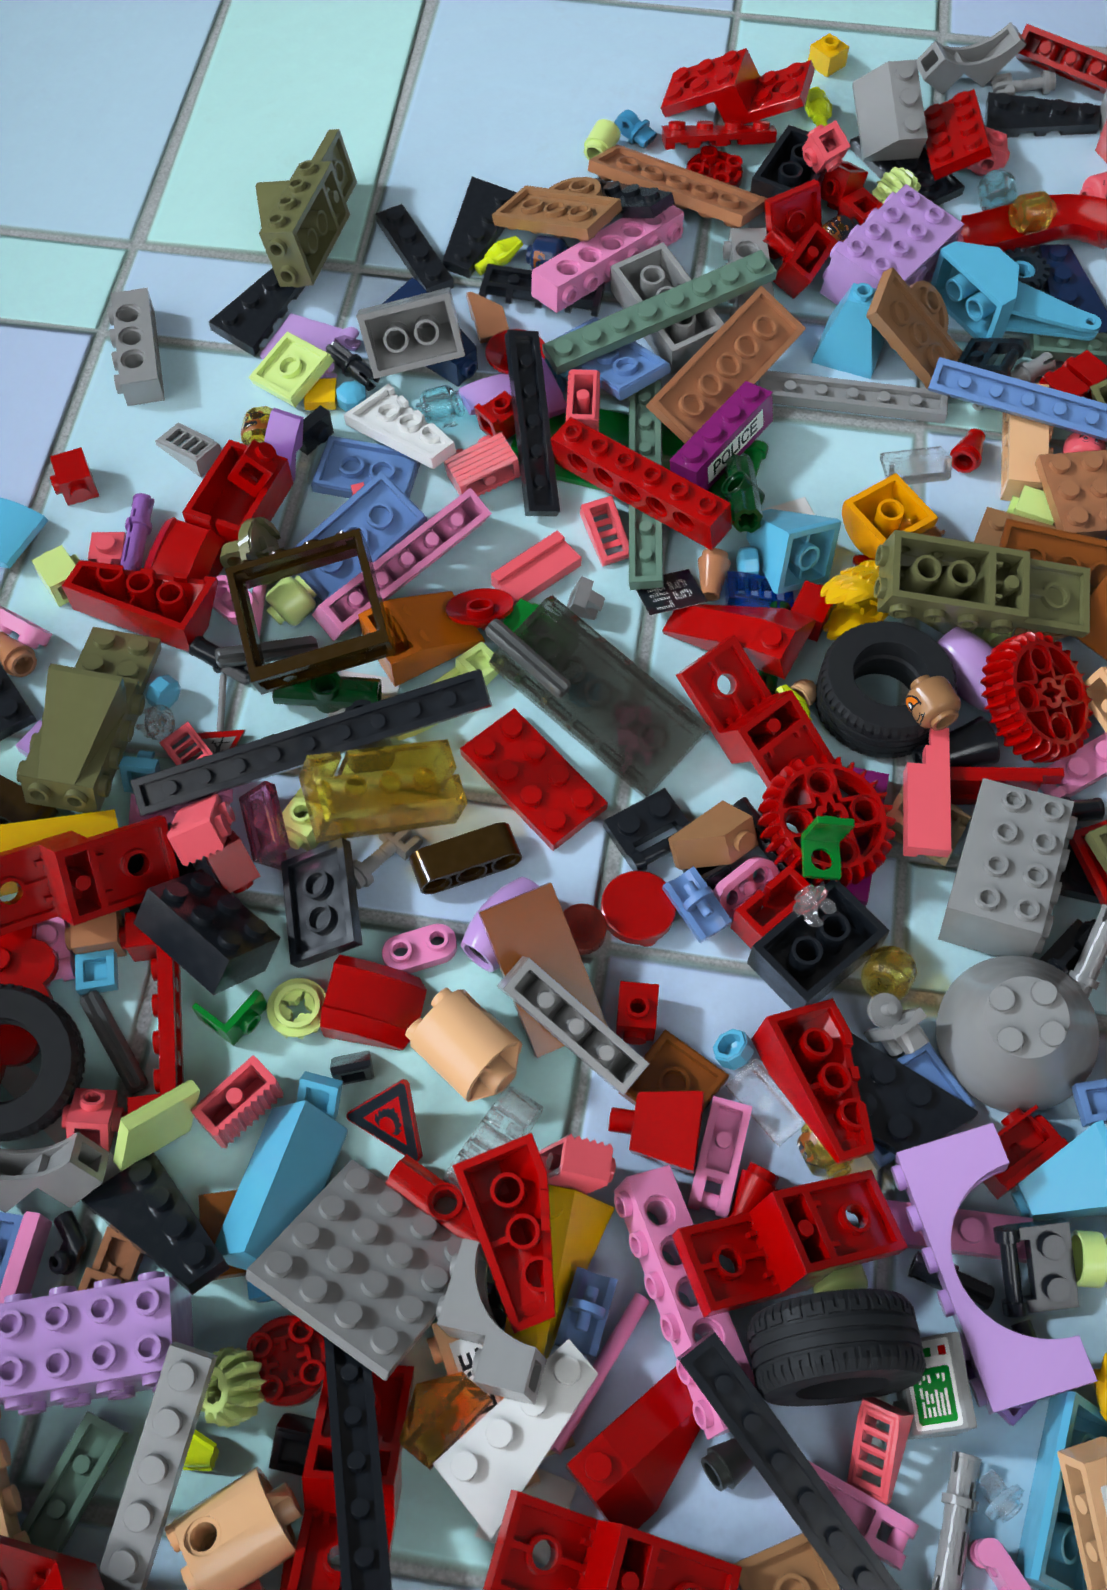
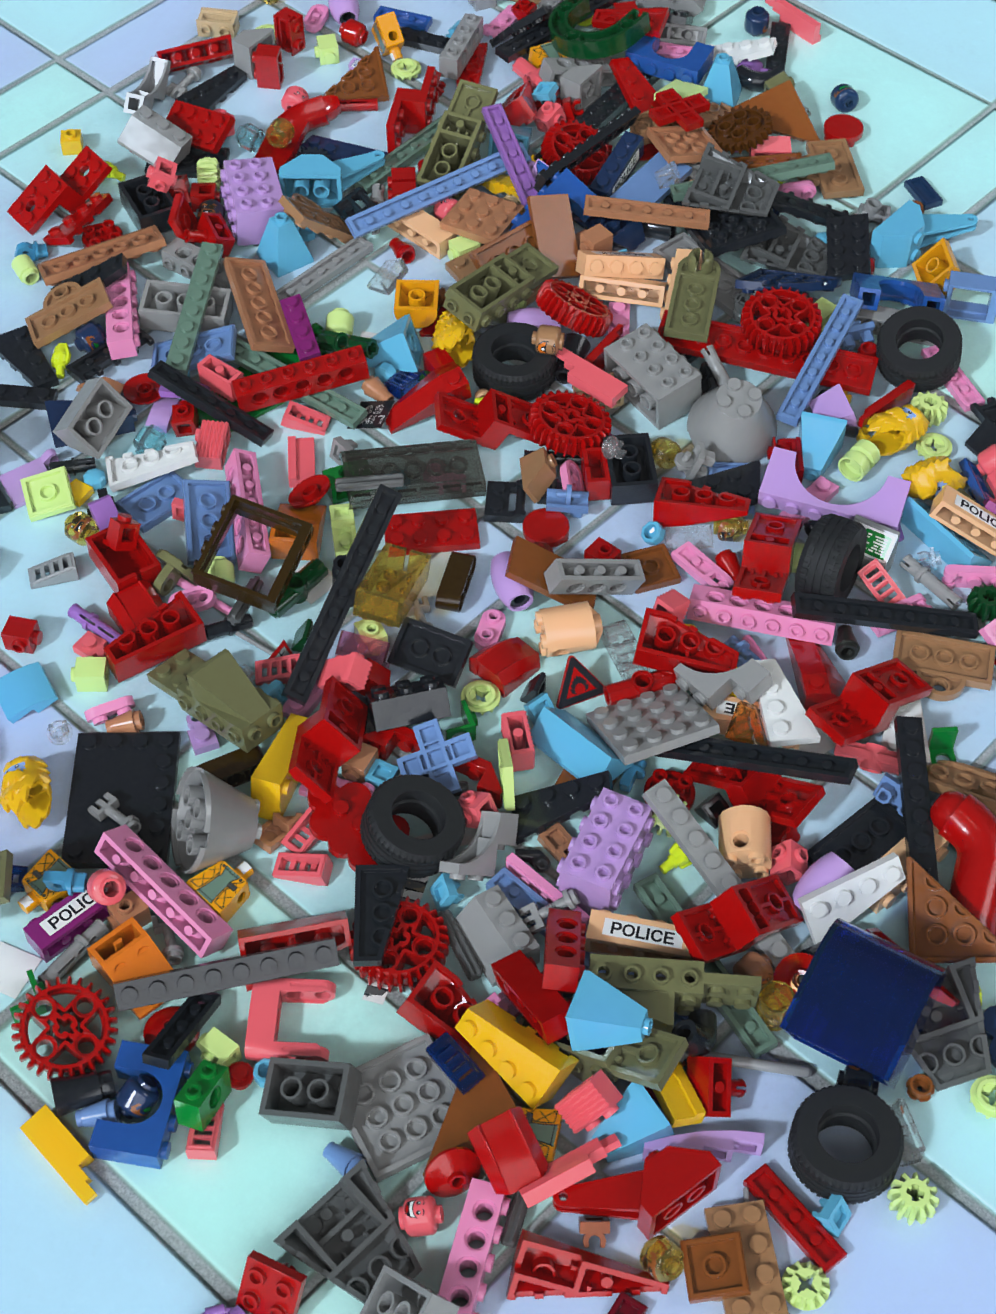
camera: 55 degrees left, 10 degrees down
red torso [608,1091,705,1174] -> none
green bracket [801,816,855,880] -> none
black plate [993,1218,1079,1317] -> none
none -> yellowish green head [325,308,354,335]
none -> medium blue plate [396,718,478,794]

